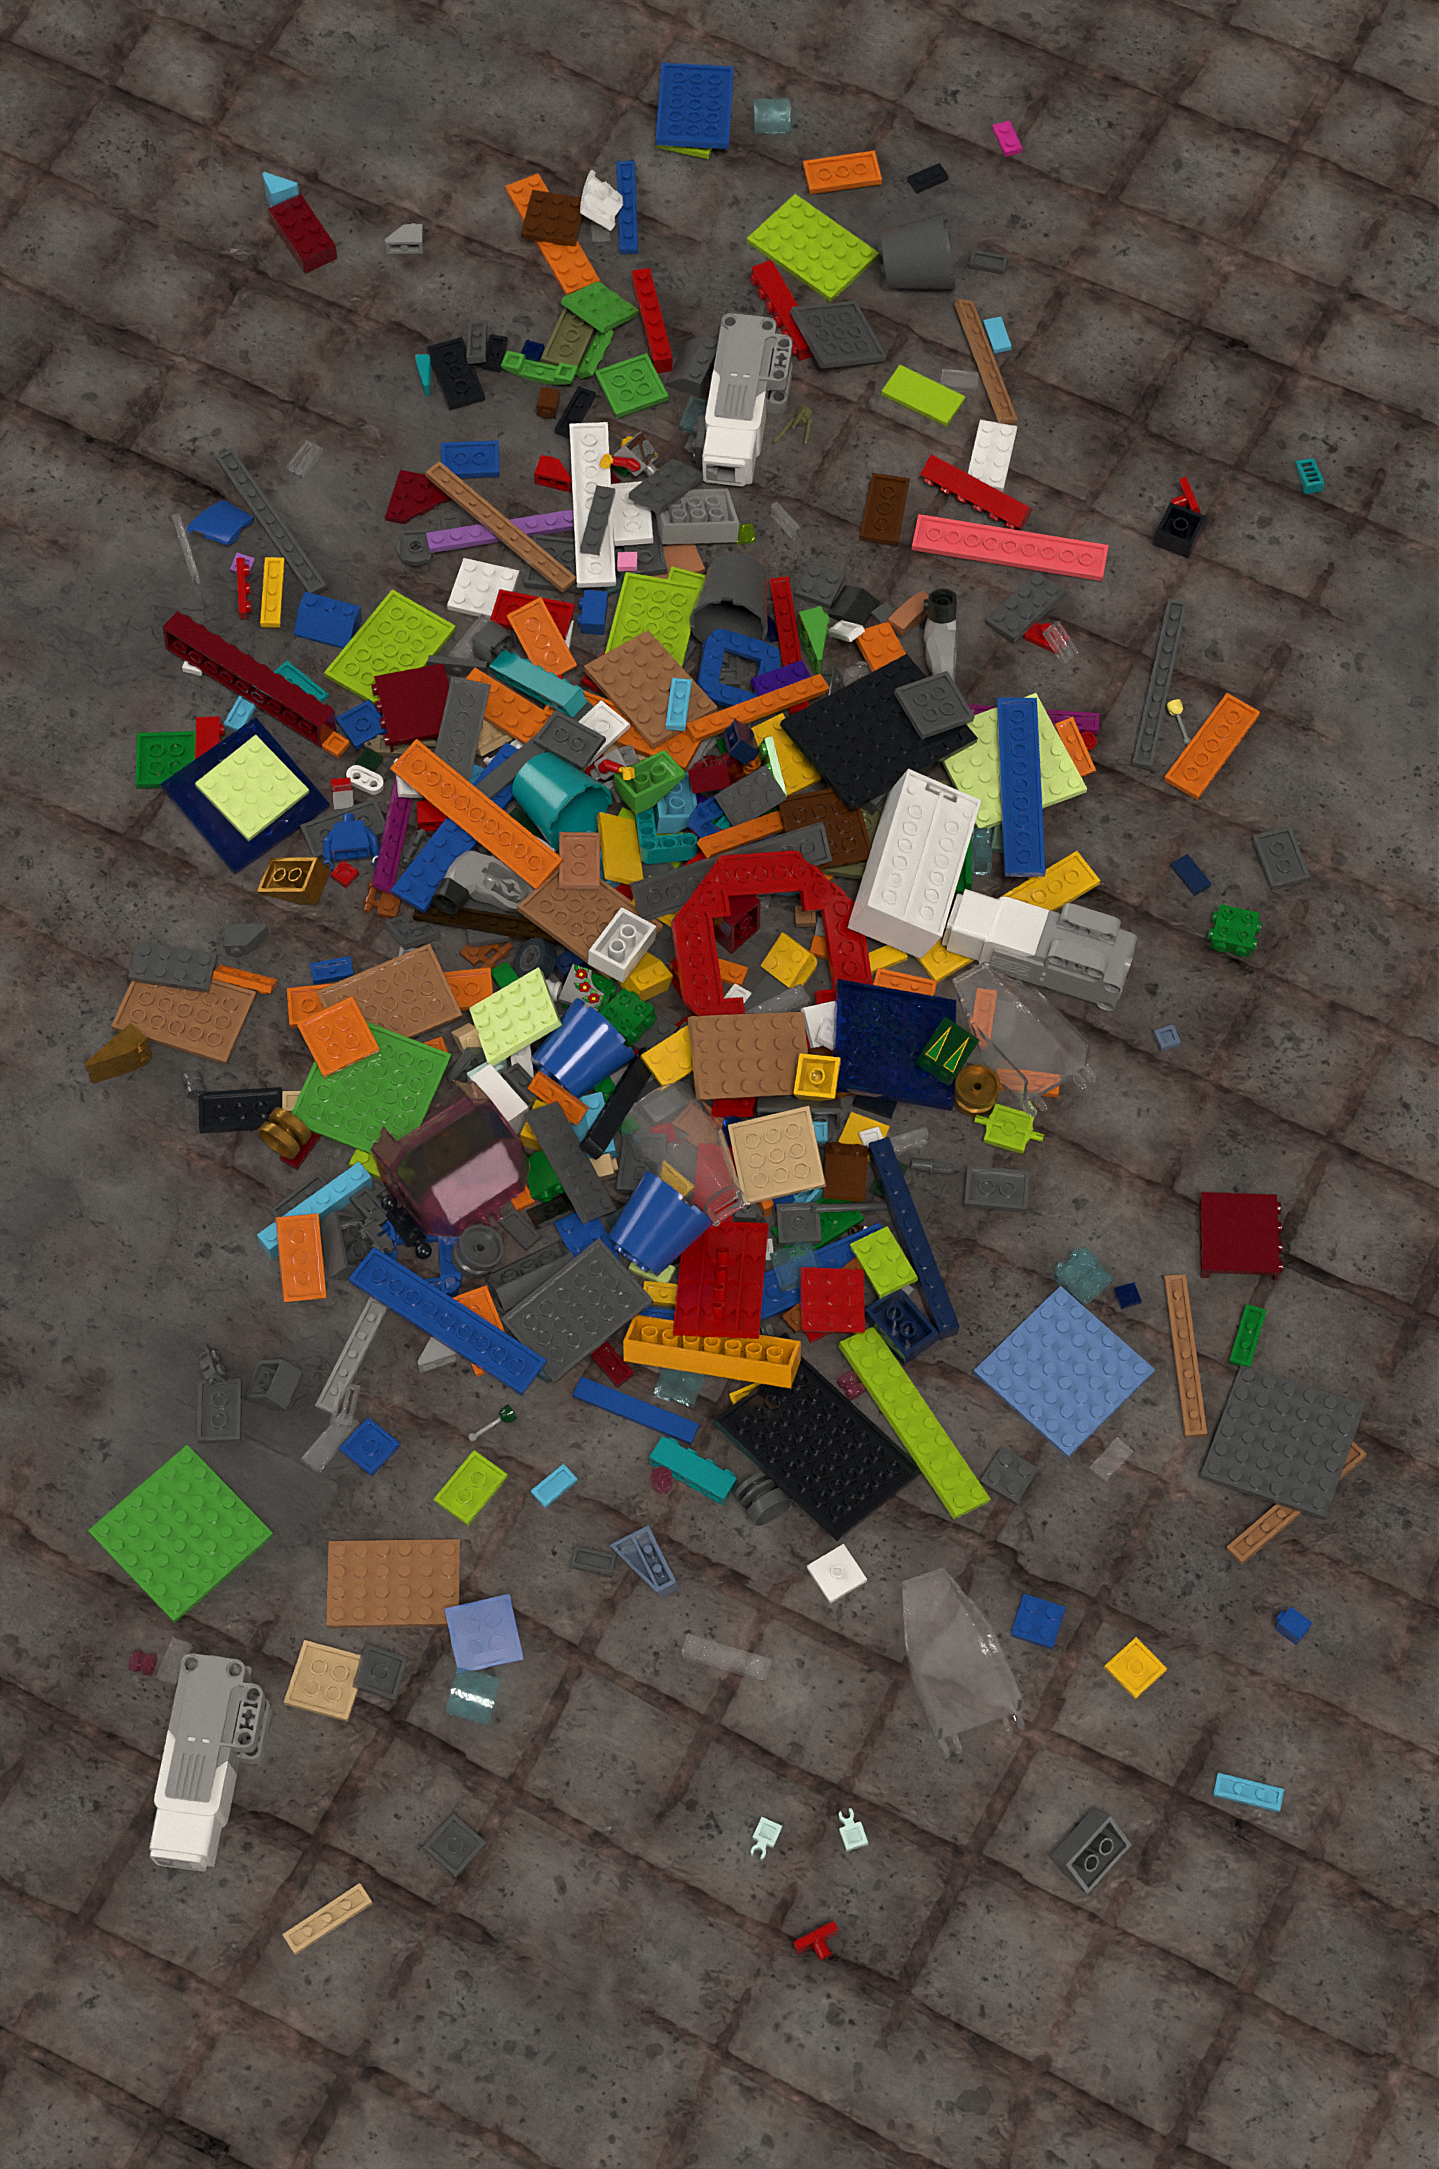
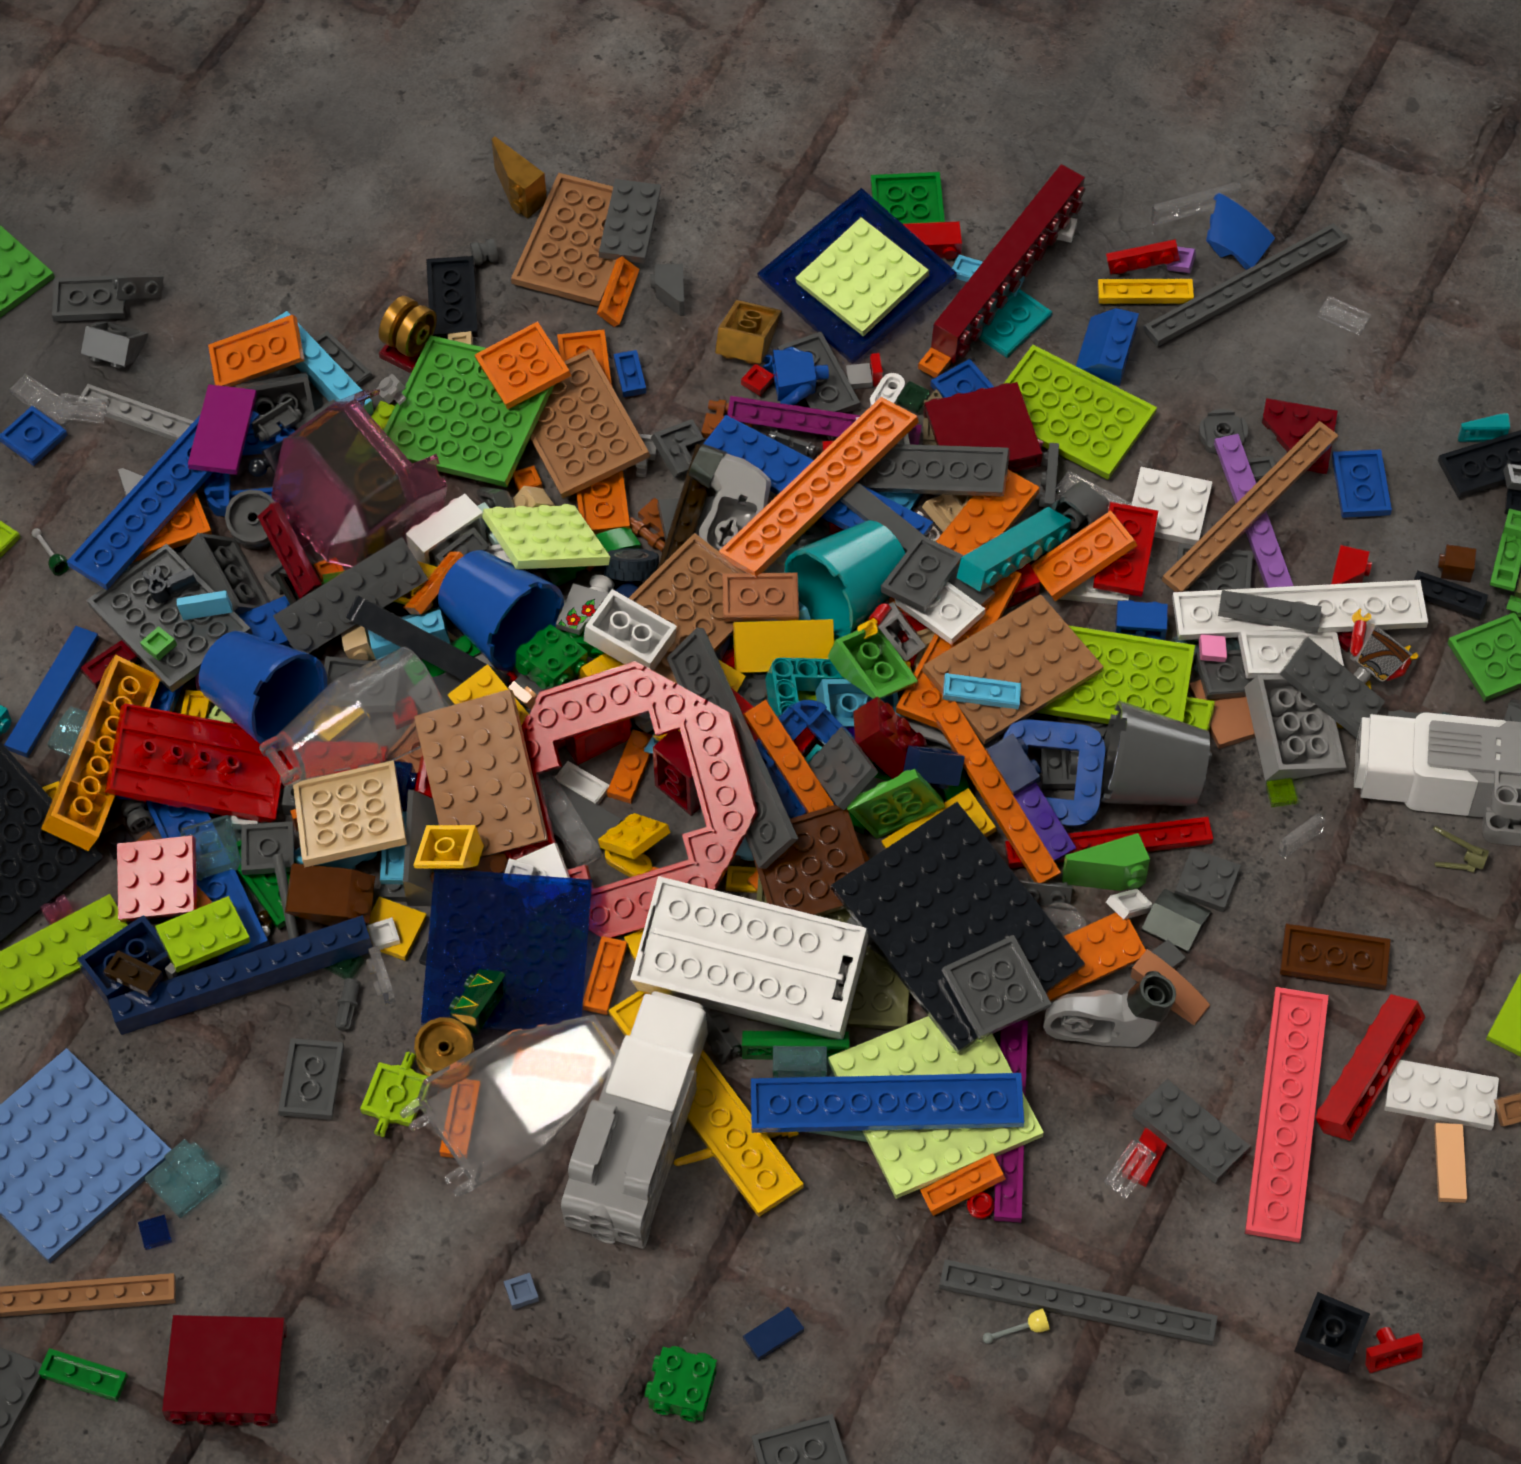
camera: 90 degrees right, 5 degrees down
clear blue plate [766,615,778,643] -> none
orange plate [1164,693,1260,801] -> none
none -> dark brown plate [103,950,164,997]
none -> bright green plate [140,626,177,661]
none -> black bar [143,565,198,603]
none -> medium azure tile [177,591,233,620]
none -> magenta tile [188,384,257,475]
none -> dark red plate [257,502,322,598]
none -> light grey plate [375,374,407,405]
none -> light nougat plate [508,681,538,710]
none -> dark blue brick [986,733,1042,795]
none -> light nougat tile [1434,1123,1467,1203]

